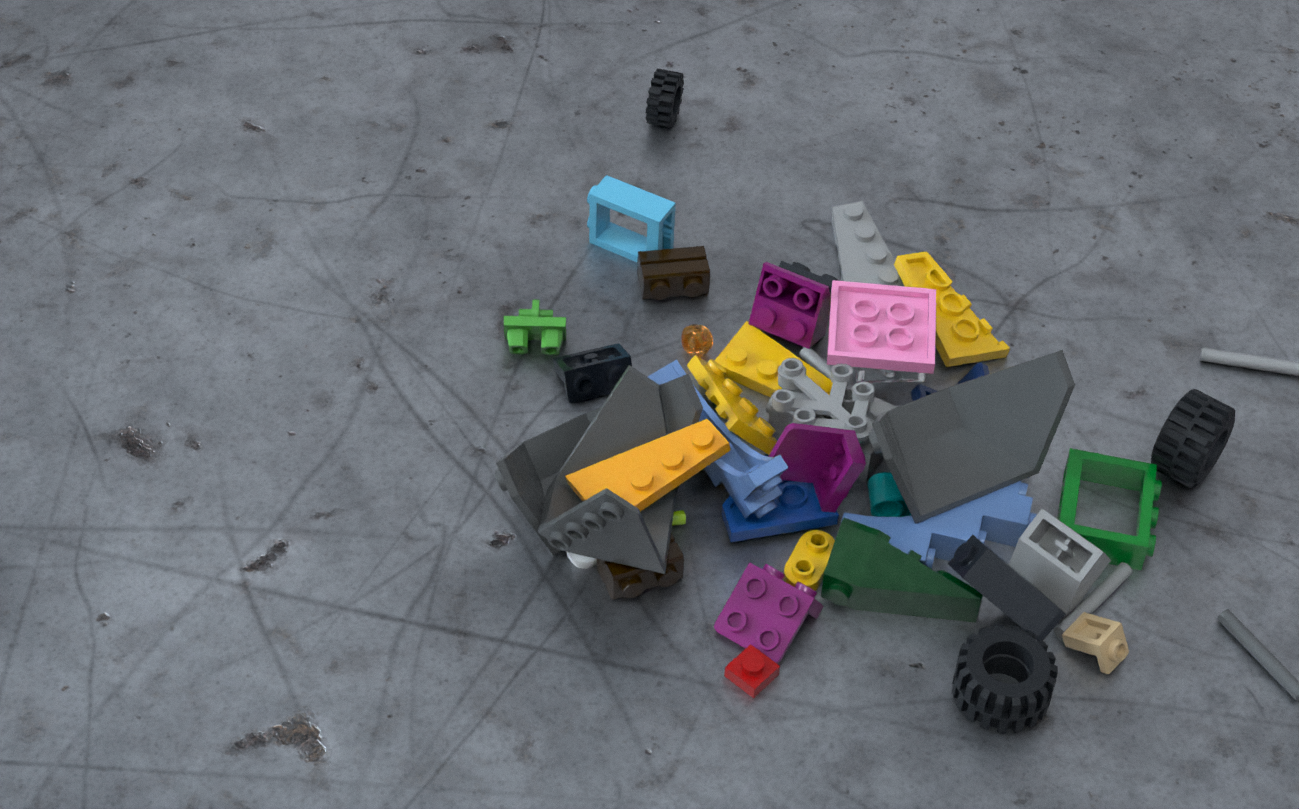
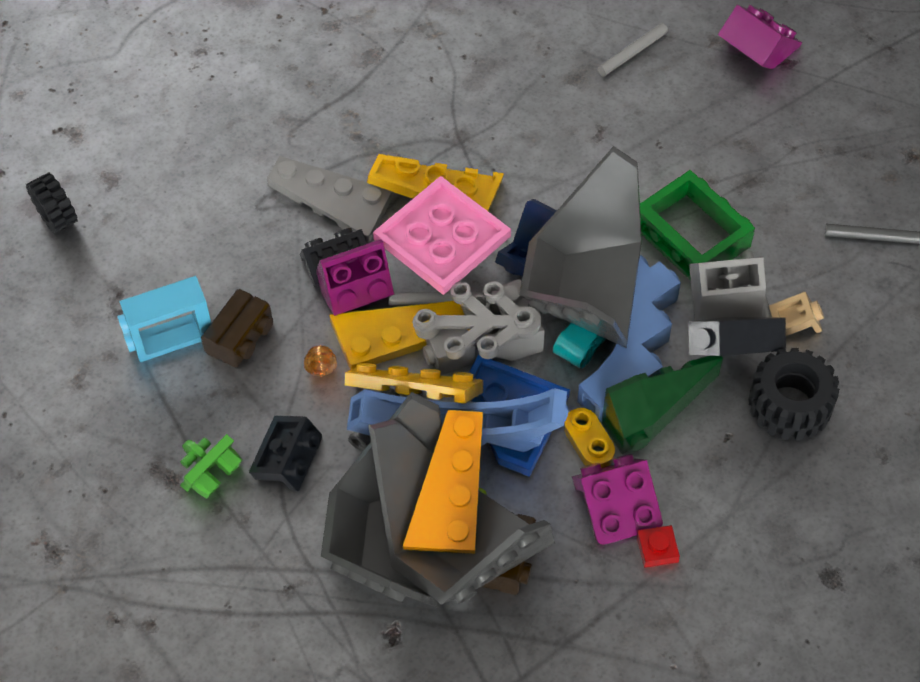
camera: 50 degrees left, 10 degrees up
magenta bracket [768,423,866,513] -> none
black tyre [1151,389,1235,489] -> none

